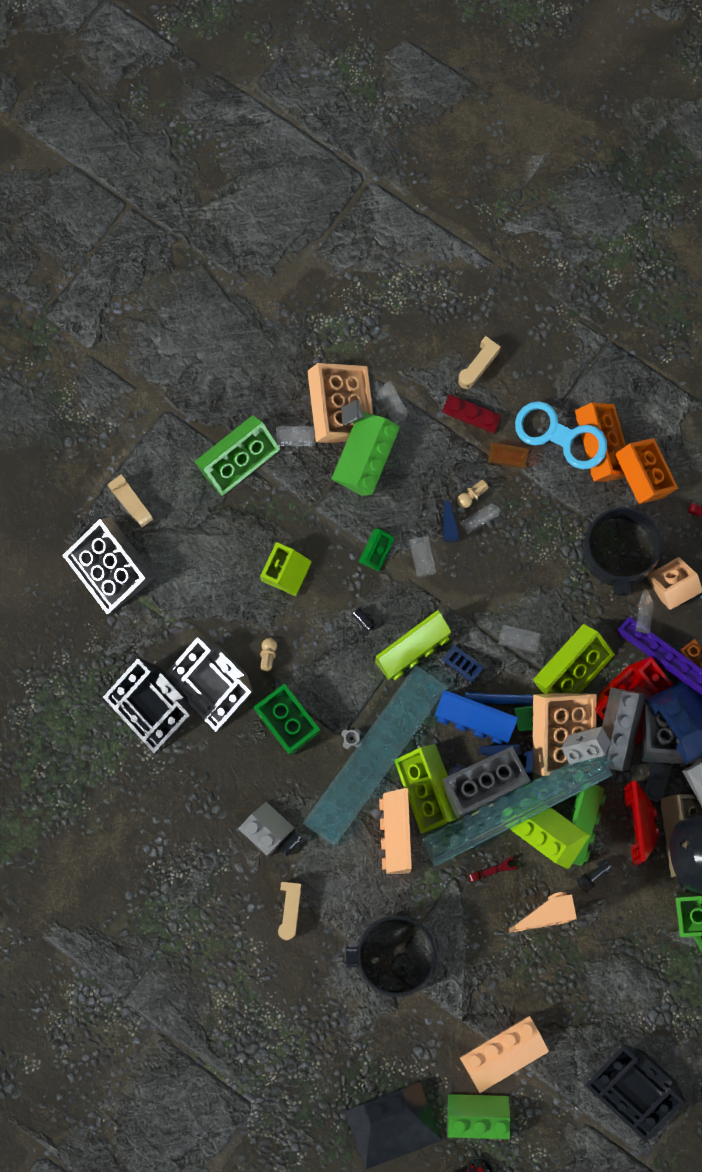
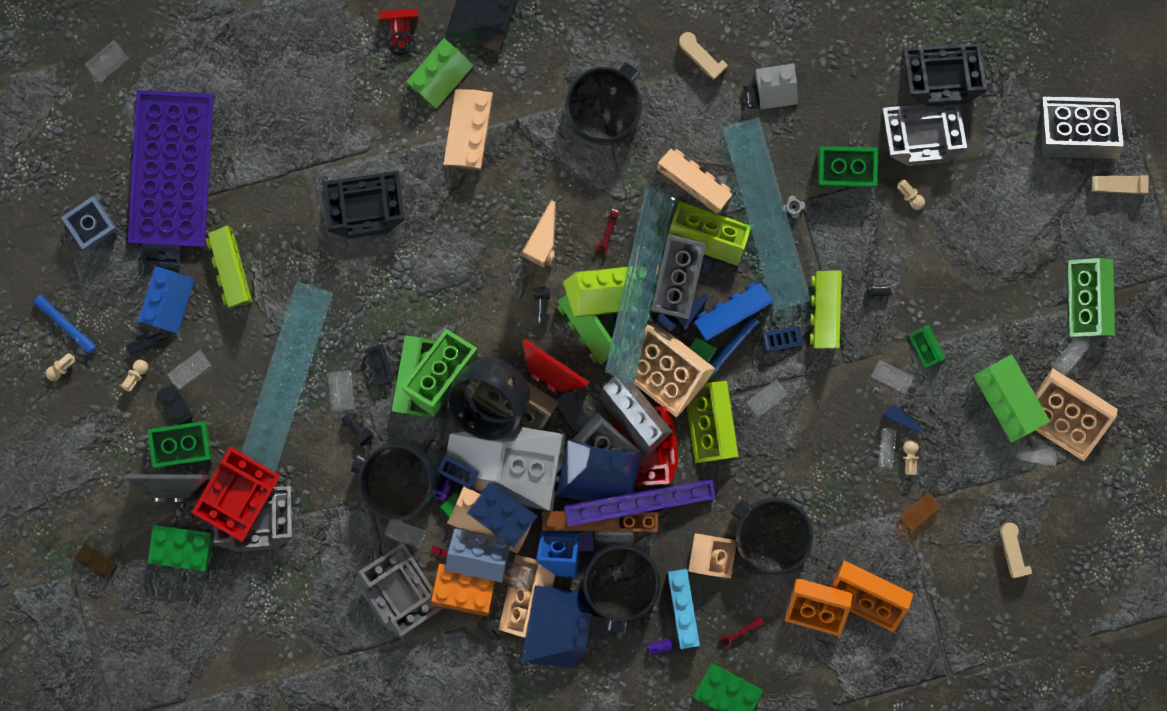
camera: 125 degrees right, 10 degrees up
lime slope [260,542,312,596] -> none
dark grey slope [341,400,364,426] -> none
dark red plate [442,394,501,434] -> none
medium azure bar [515,401,607,469] -> none
light grey brick [562,727,611,764] -> none
clear slope [635,590,654,634] -> none

